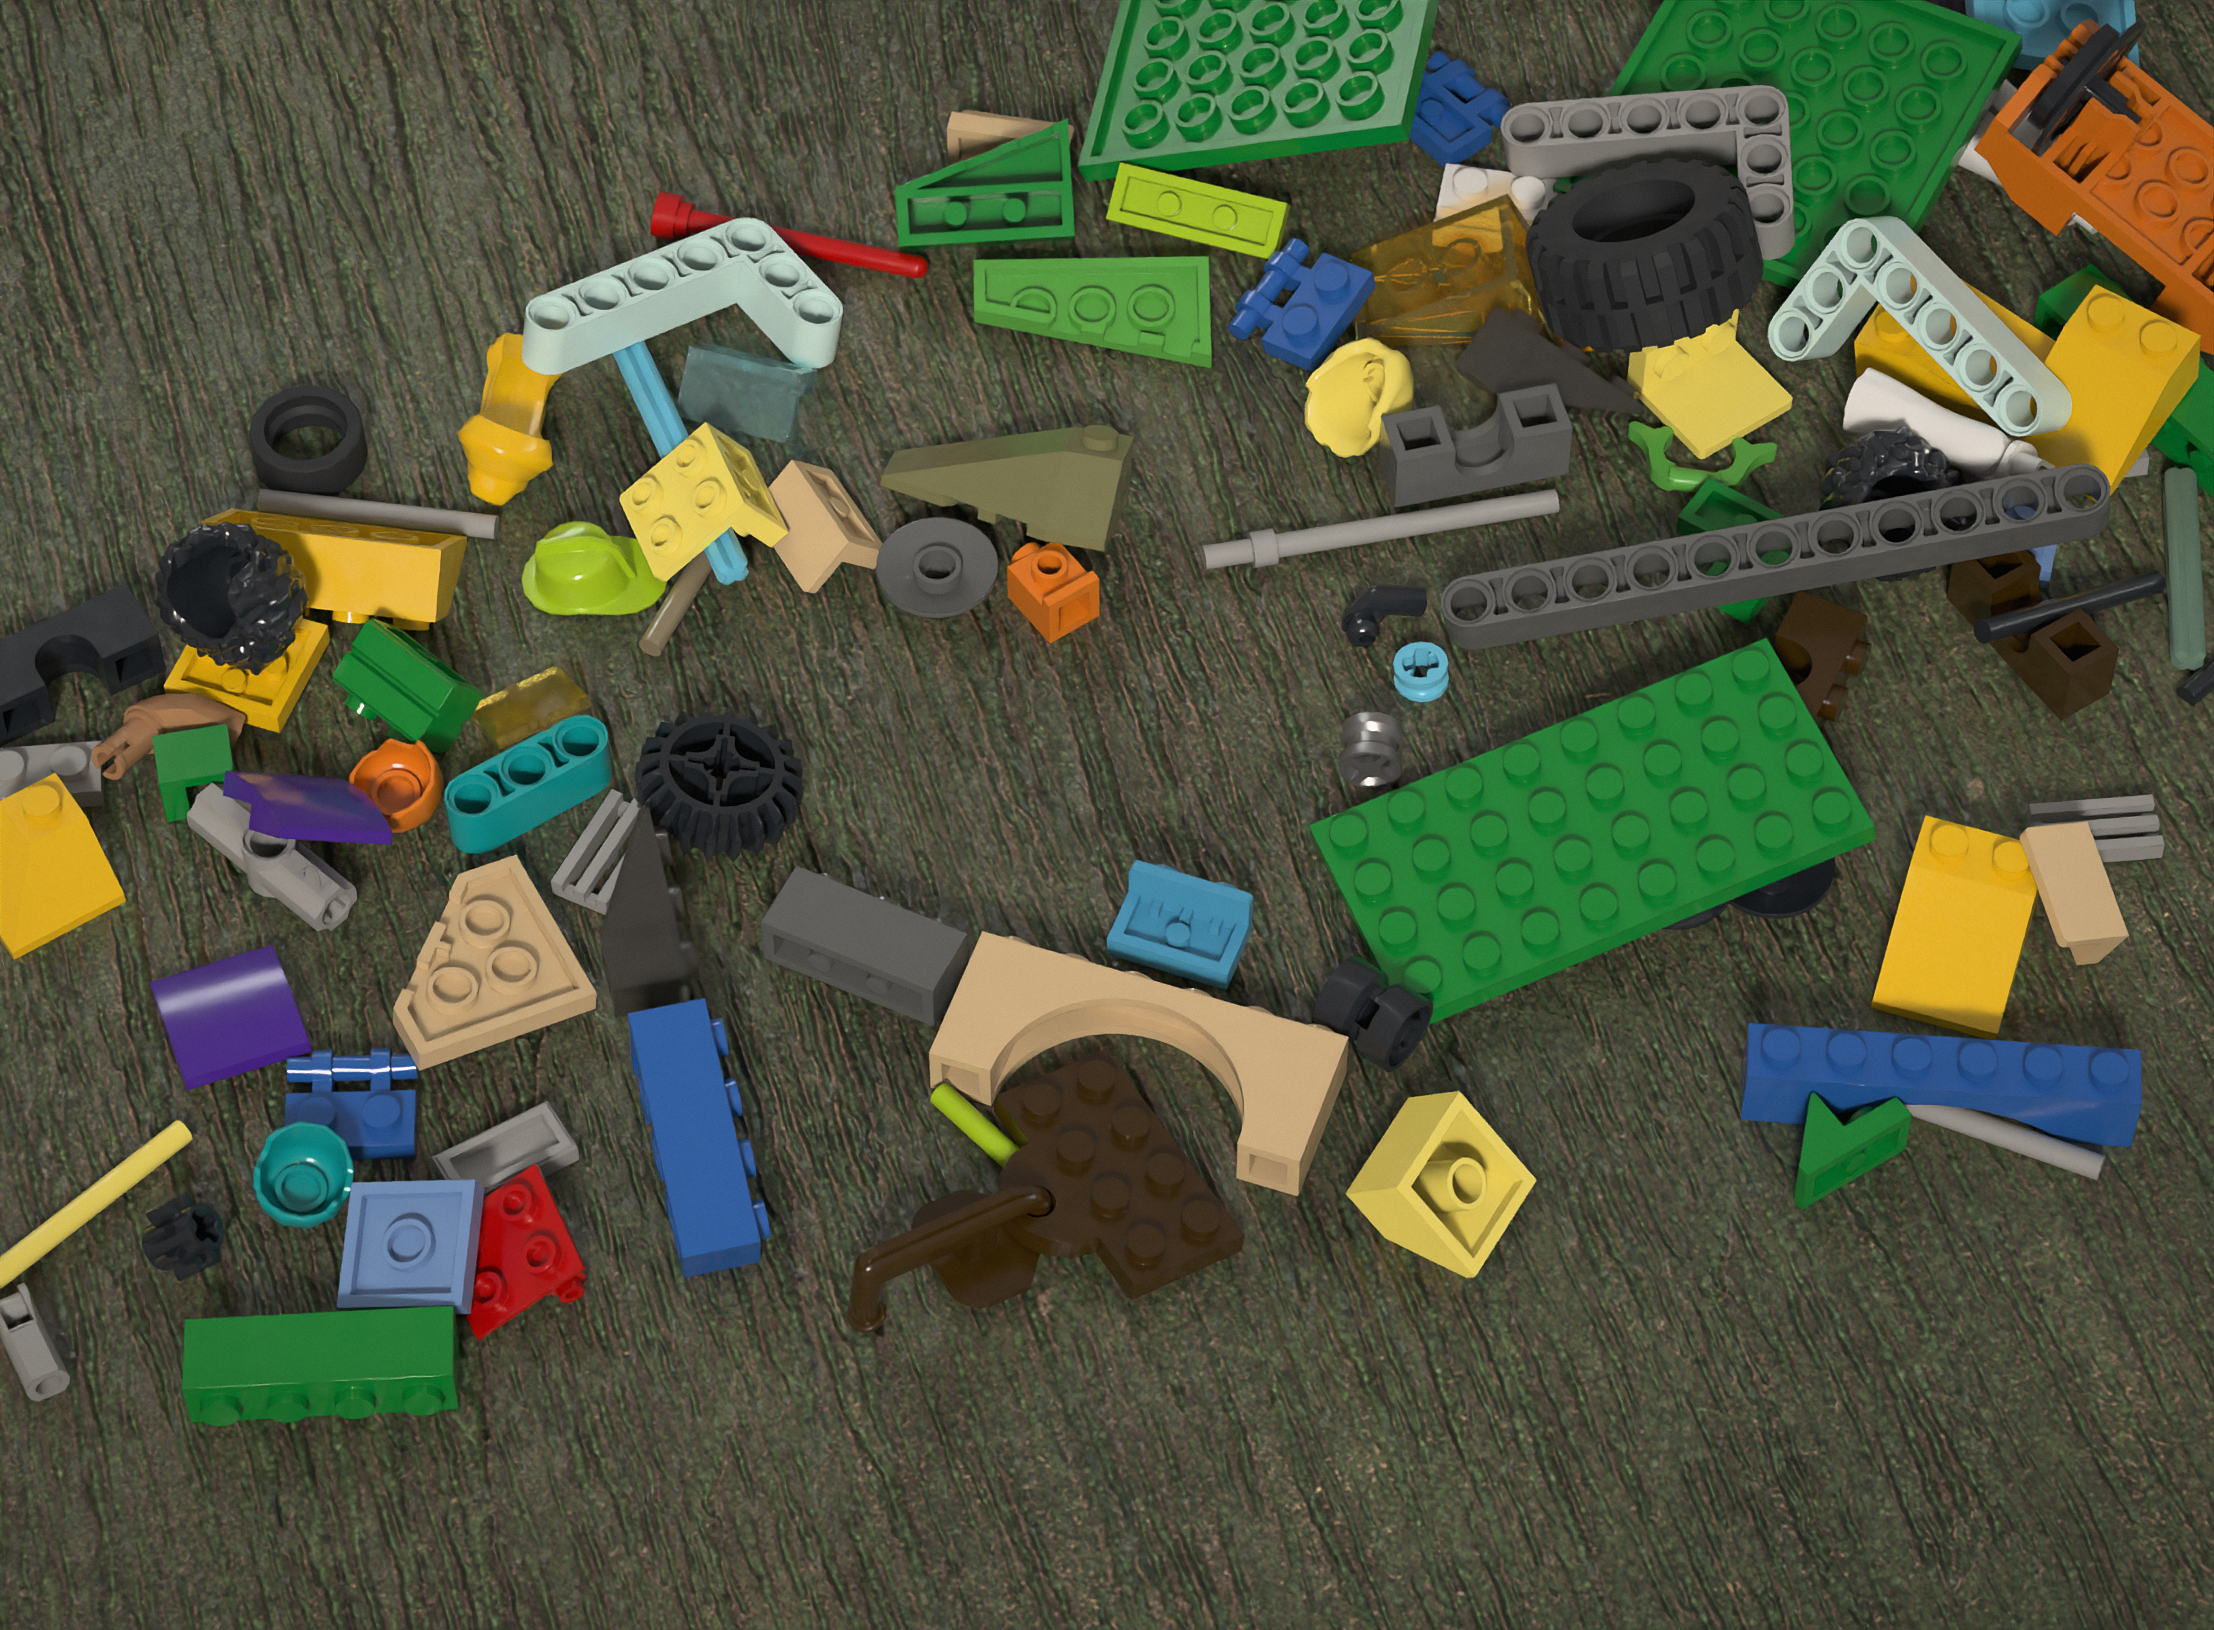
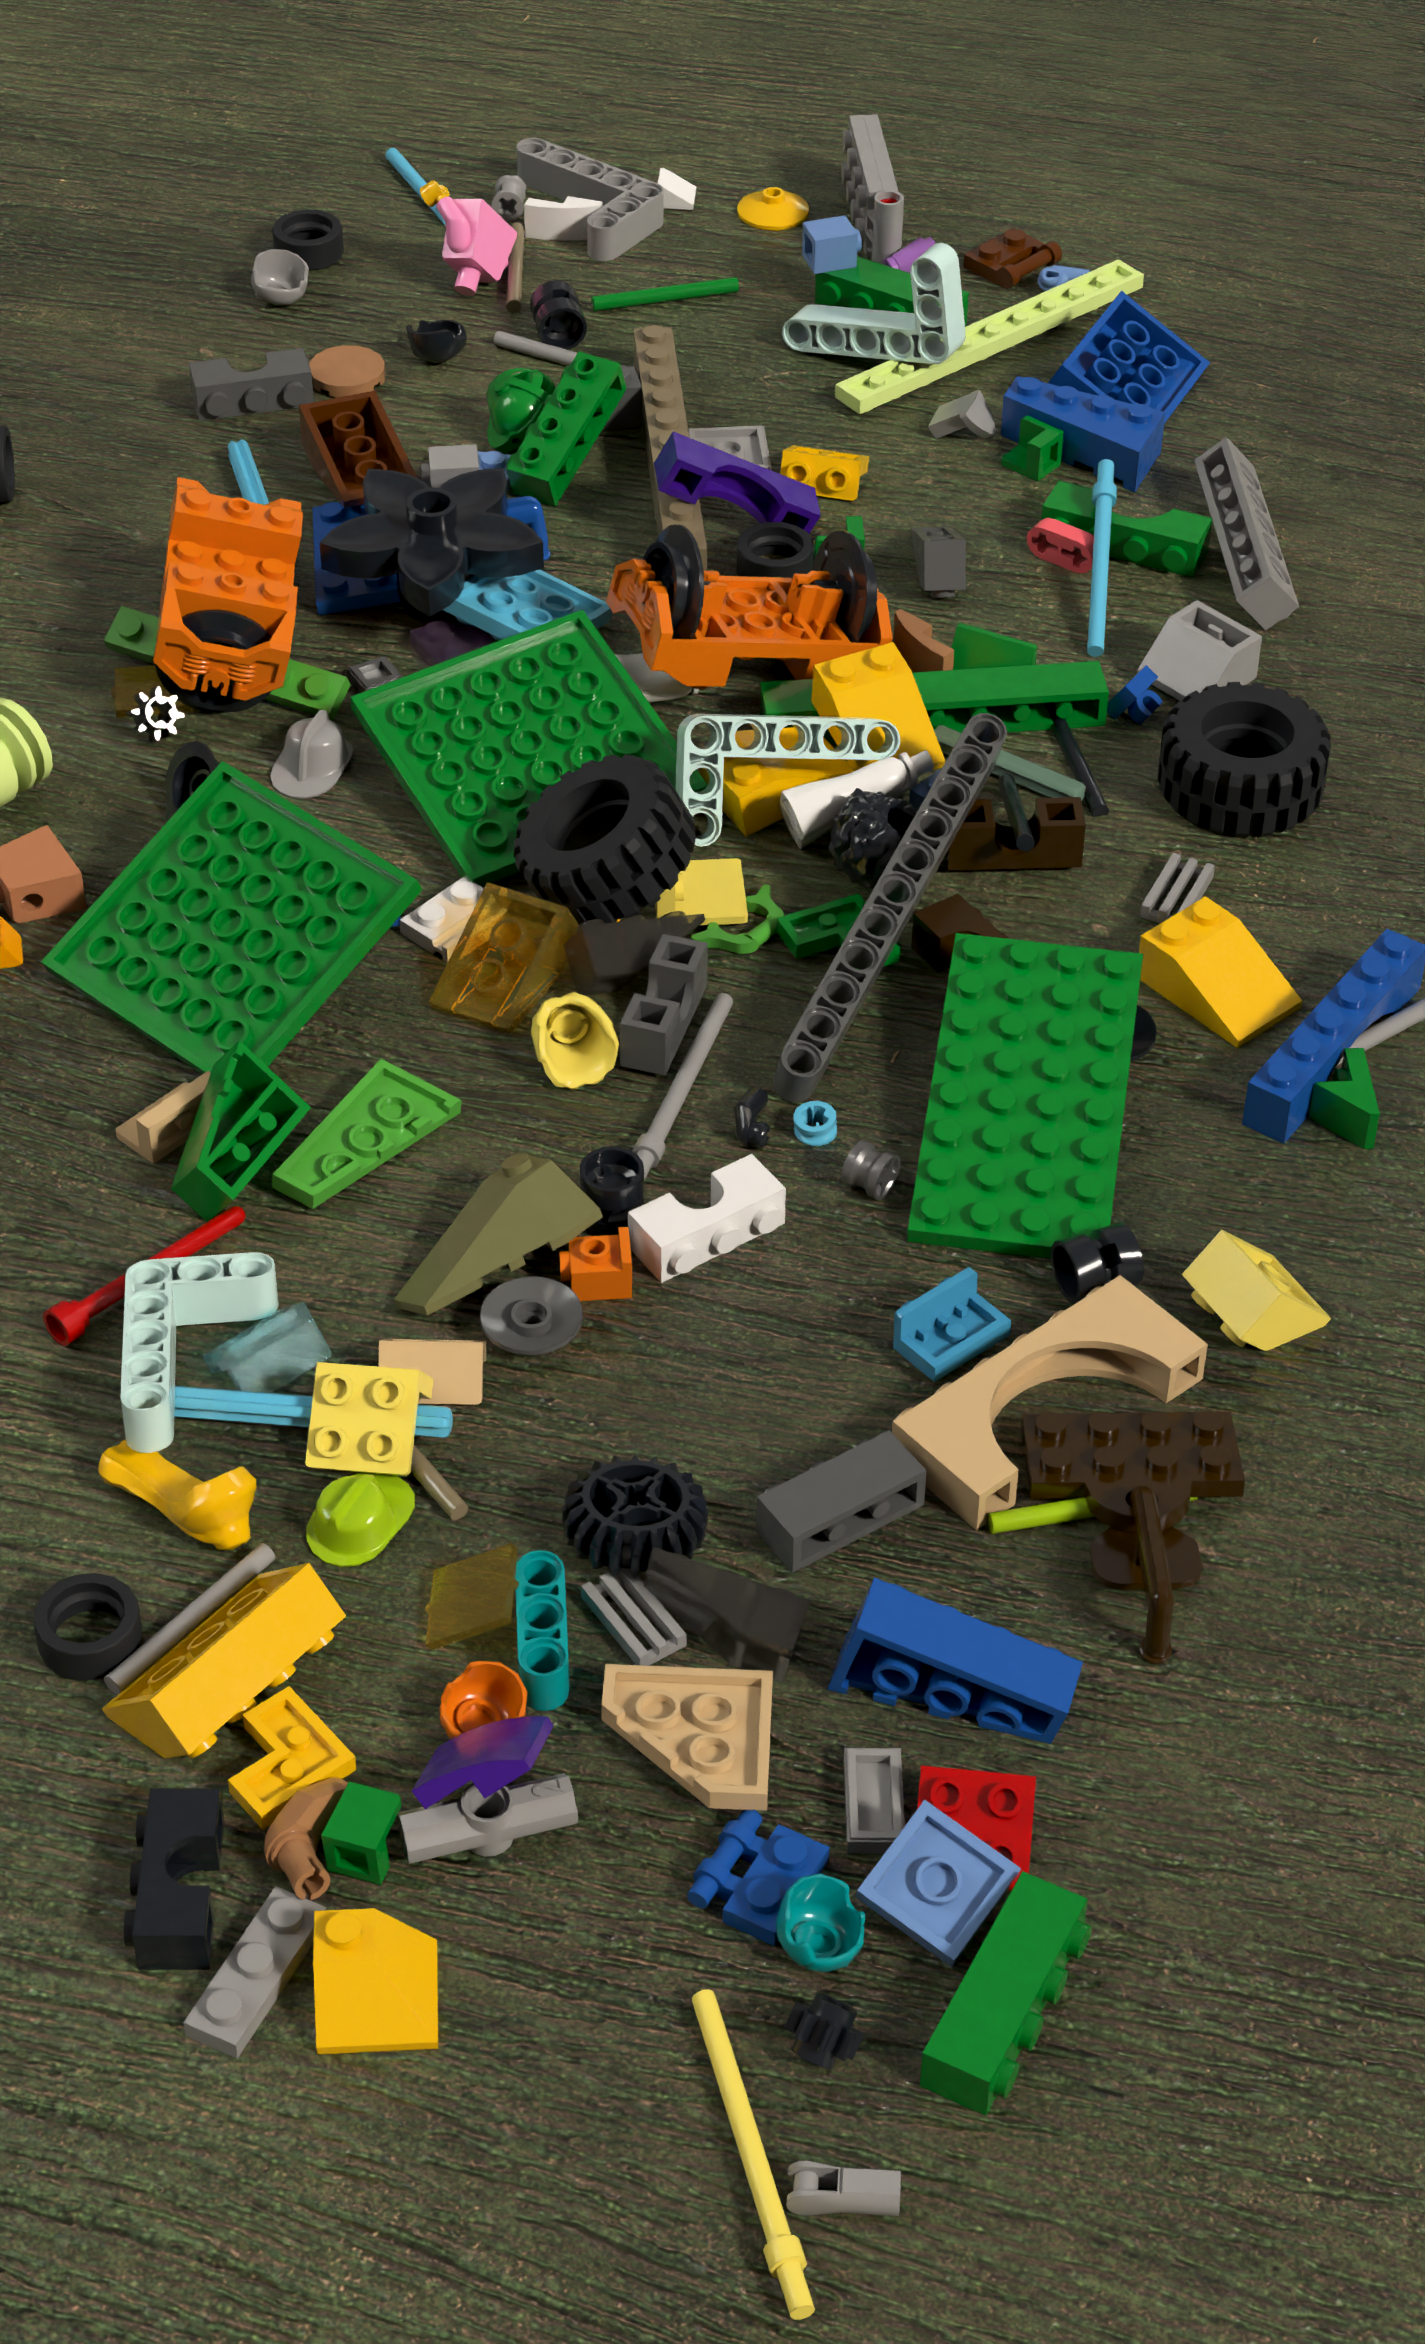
camera: 60 degrees left, 10 degrees down
dark purple slope [149,945,311,1090] -> none
black hair [154,522,309,675] -> none
green brick [332,618,483,754] -> none
lime plate [1106,162,1291,260] -> none
blue plate [1228,238,1376,372] -> none
light grey beam [1501,85,1796,260] -> none
tan panel [2020,821,2129,965] -> none
none -> black wheel [580,1146,644,1236]
none -> white arch [628,1154,786,1283]

